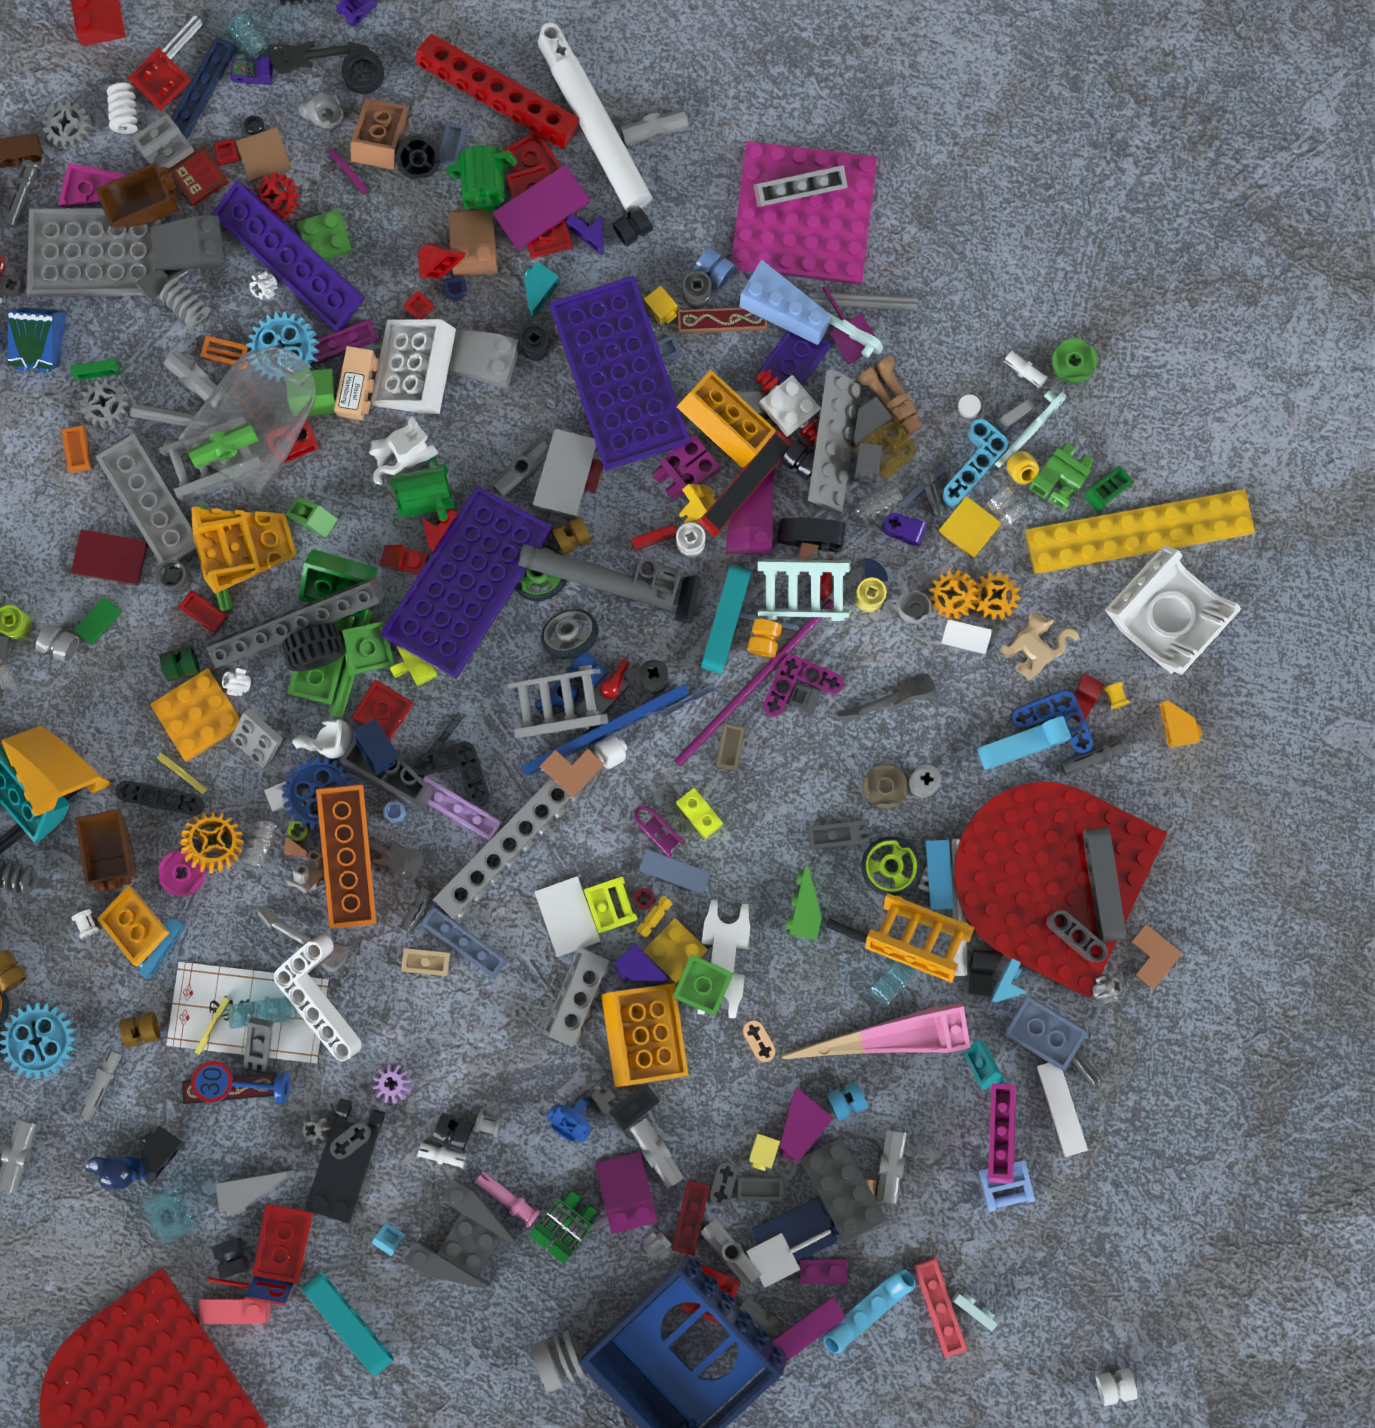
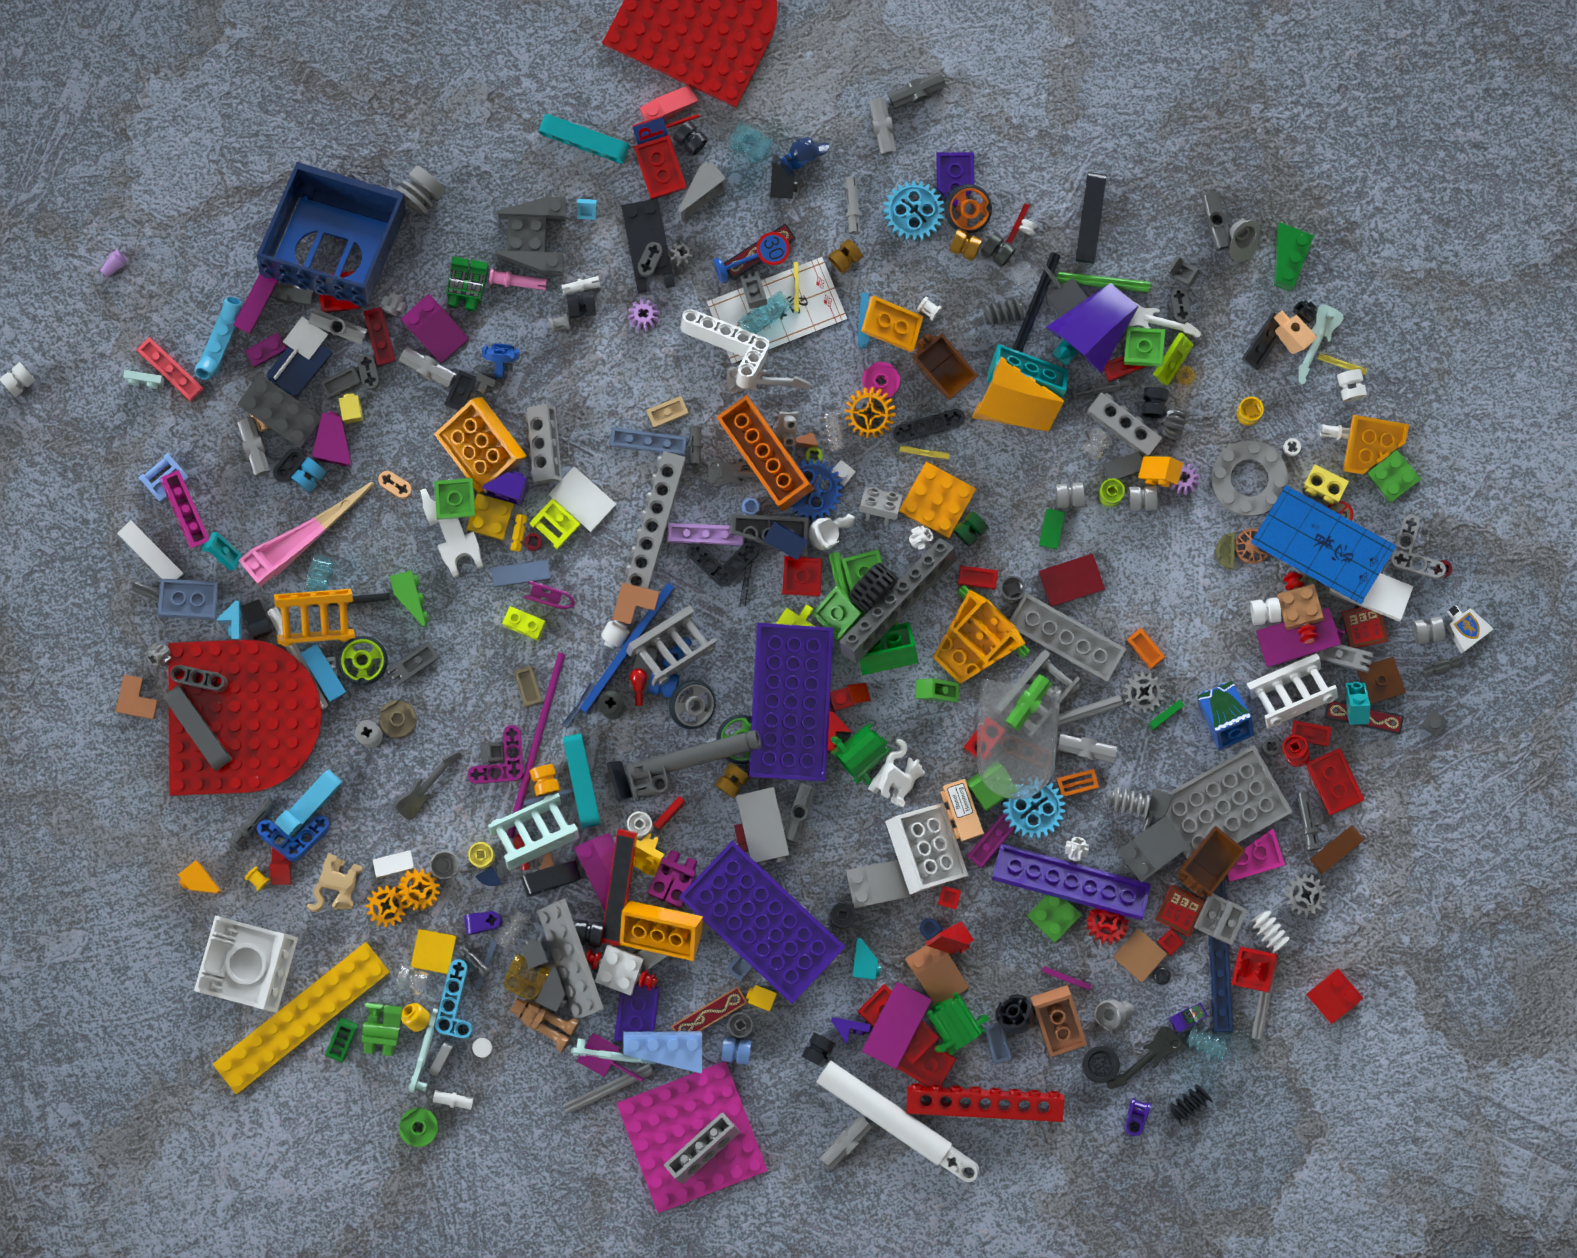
camera: 155 degrees right, 0 degrees up
none -> black plate [273,448,305,483]

